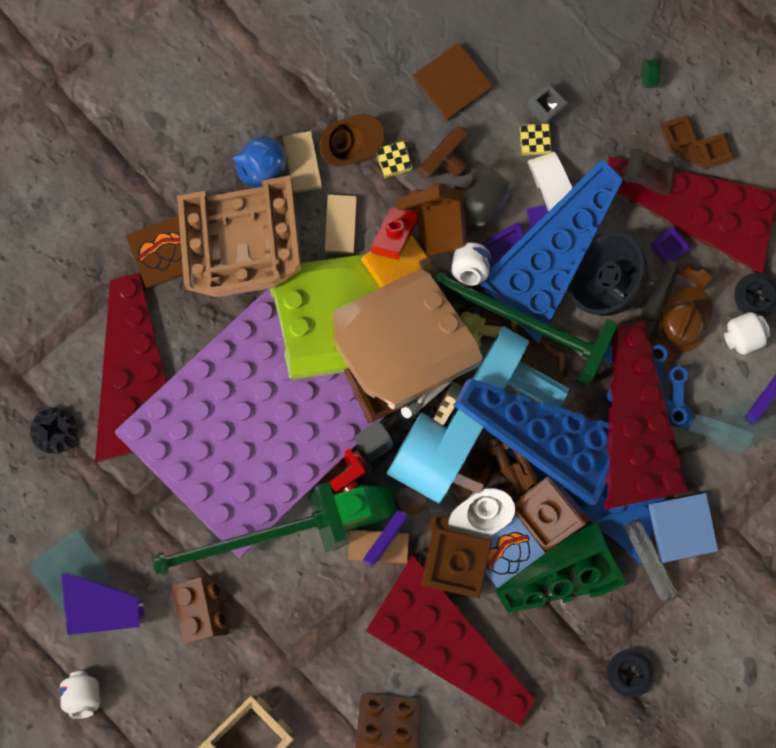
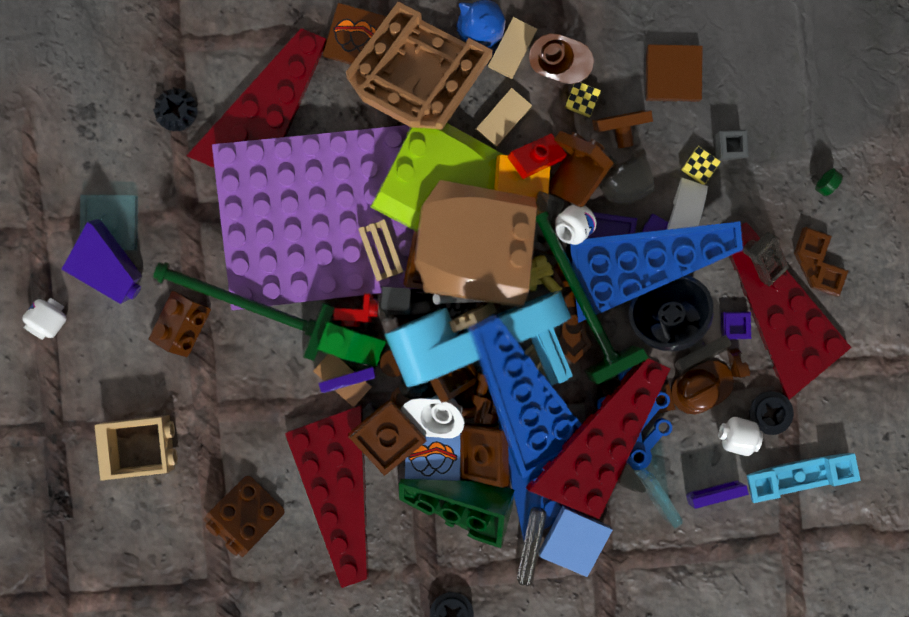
camera: 40 degrees right, 10 degrees up
none -> tan tile [358,219,403,282]

